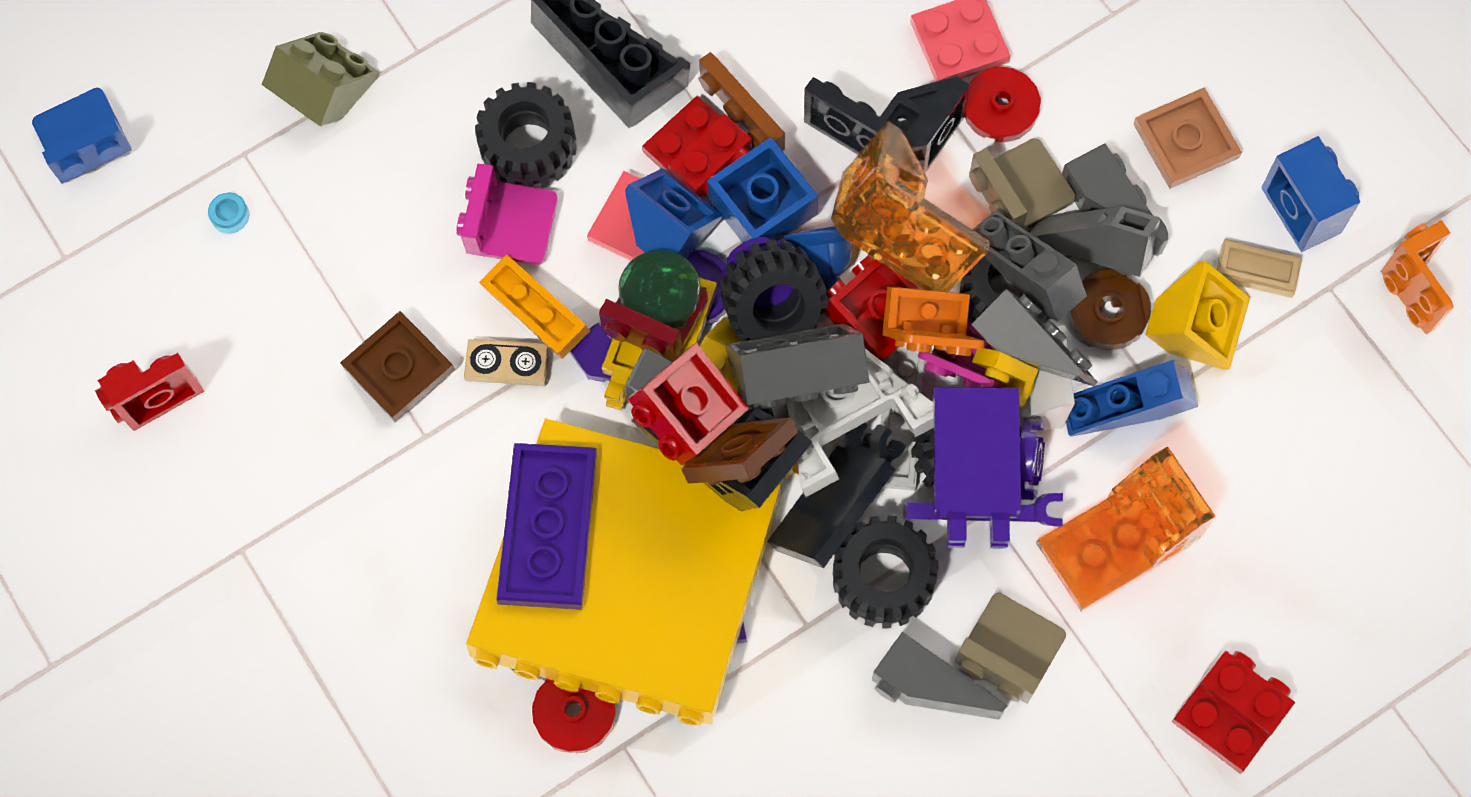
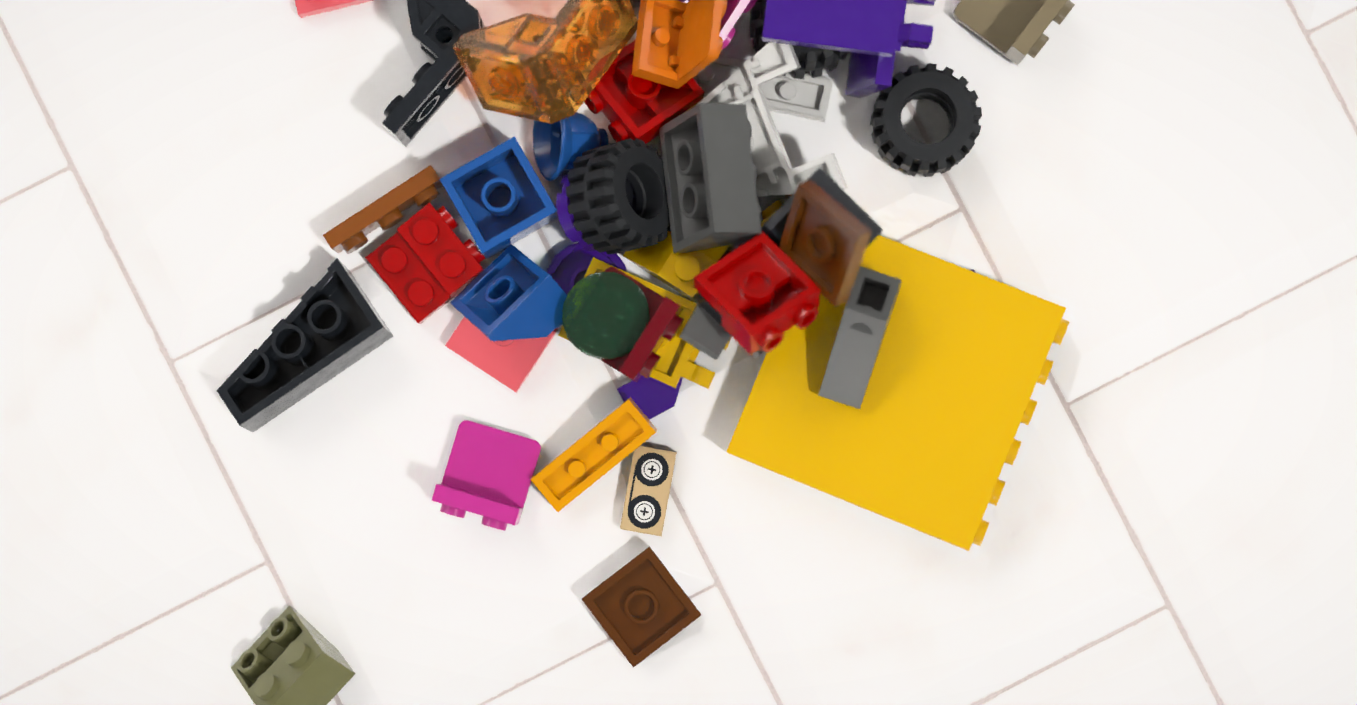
camera: 85 degrees left, 15 degrees up
black tyre [475,82,577,188] -> none
dark purple tile [496,443,597,610] -> none
red plate [532,679,616,754] -> none
black tile [767,423,906,569] -> none
dark grey slope [872,631,1008,720] -> none
none -> slope [818,266,901,409]

